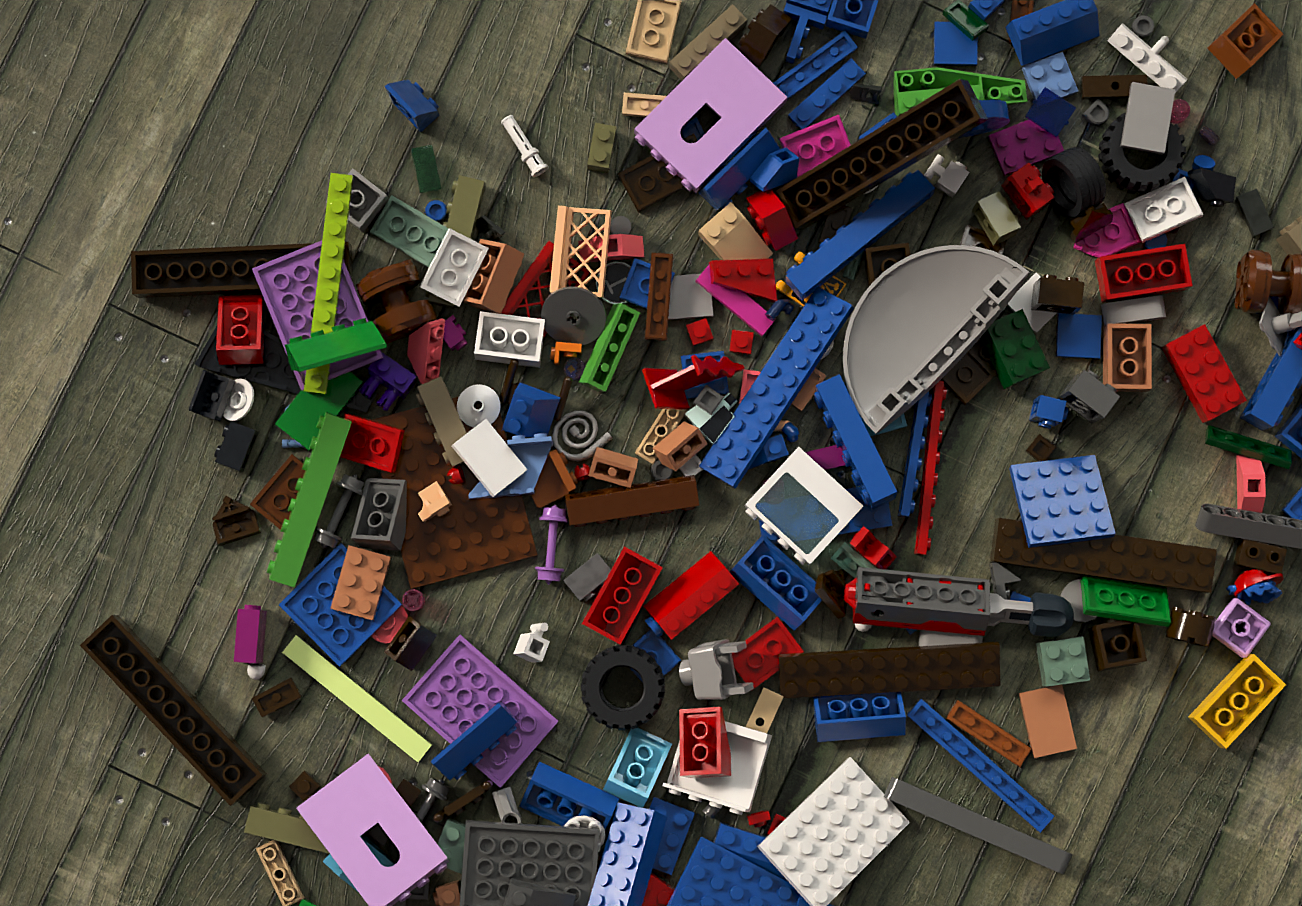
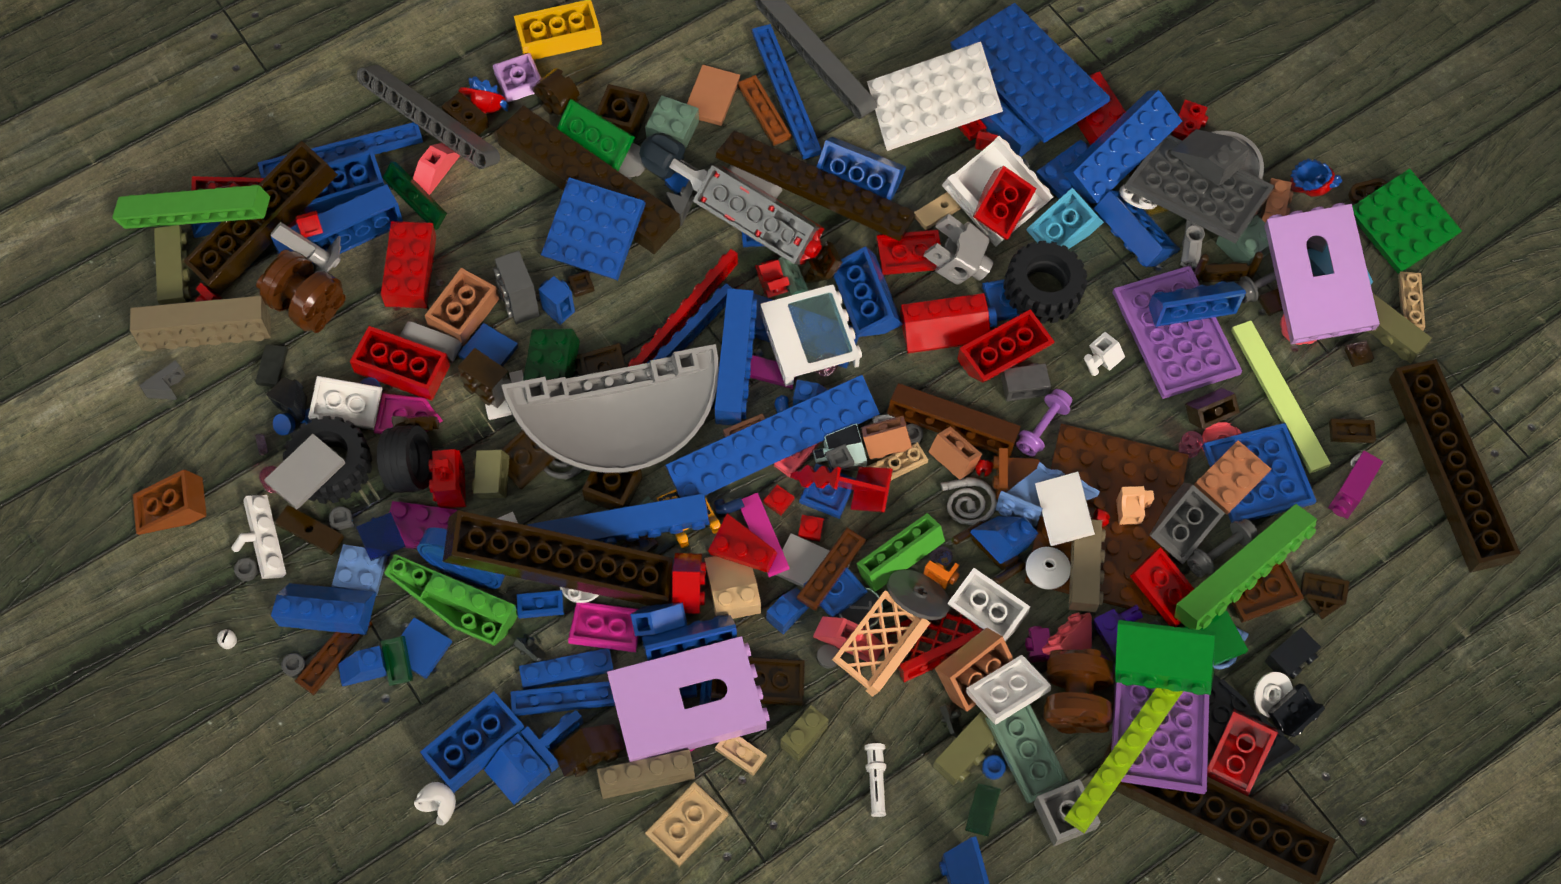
camera: 150 degrees left, 20 degrees down
none -> blue slope [766,588,809,635]

